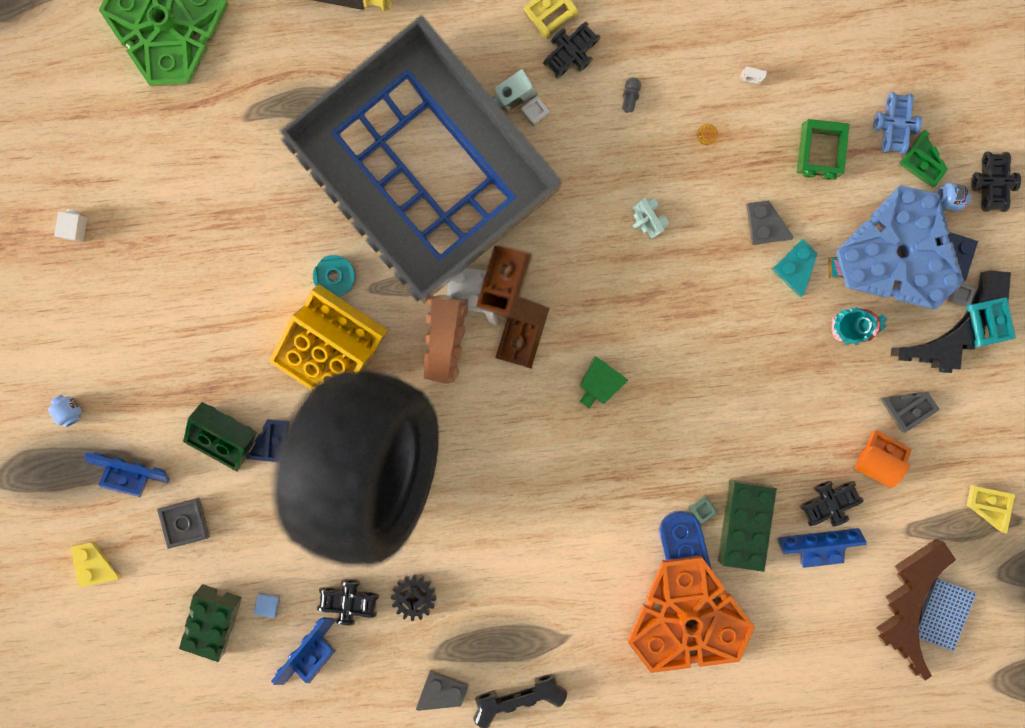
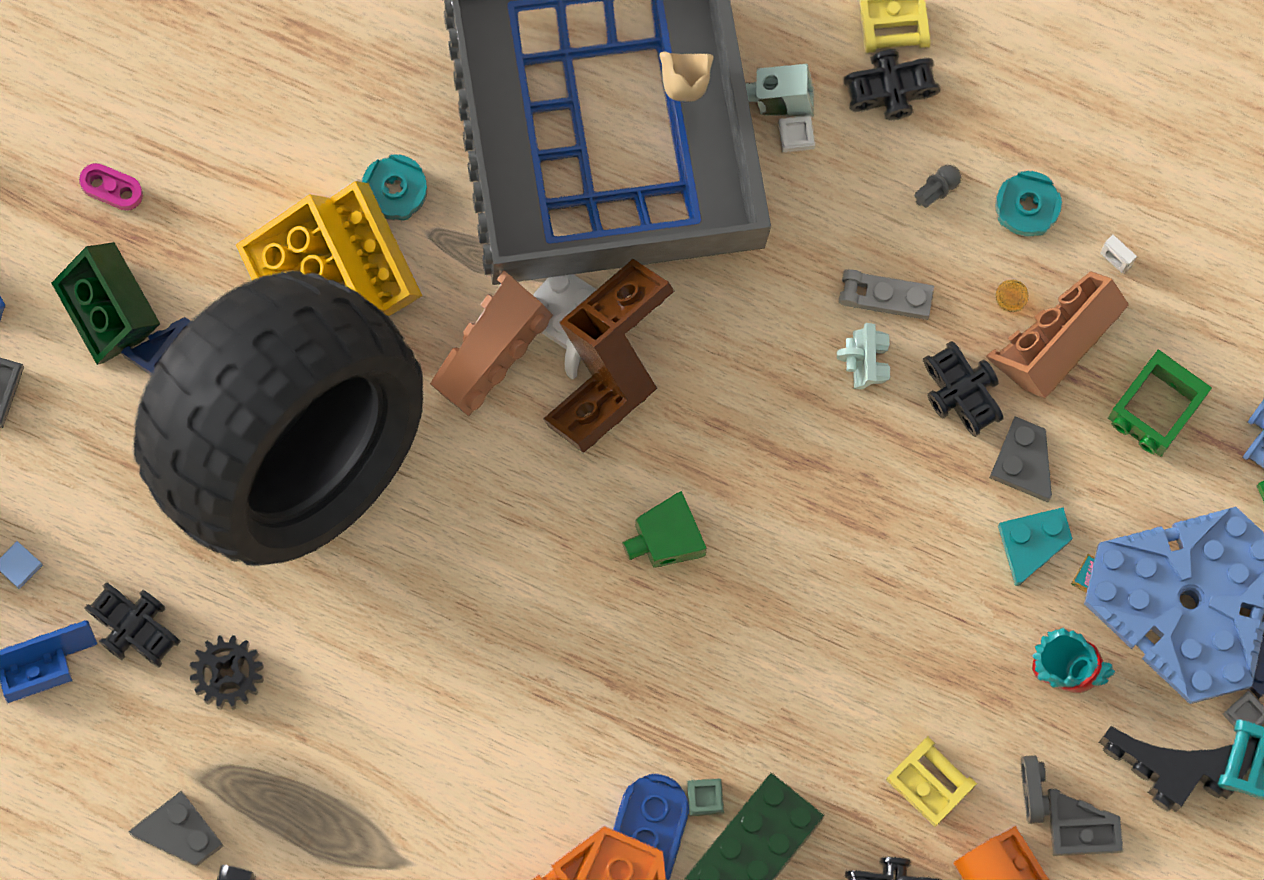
camera: 25 degrees right, 15 degrees down
none -> dark pink plate [79,163,143,211]
none -> tan hair [659,52,713,102]
none -> light grey plate [839,269,934,320]
none -> light yellow plate [886,737,977,827]
none -> black axle [923,341,1004,437]
none -> nougat wedge [986,271,1129,398]
none -> teal plate [995,171,1062,237]
none -> dark grey plate [1021,755,1050,824]

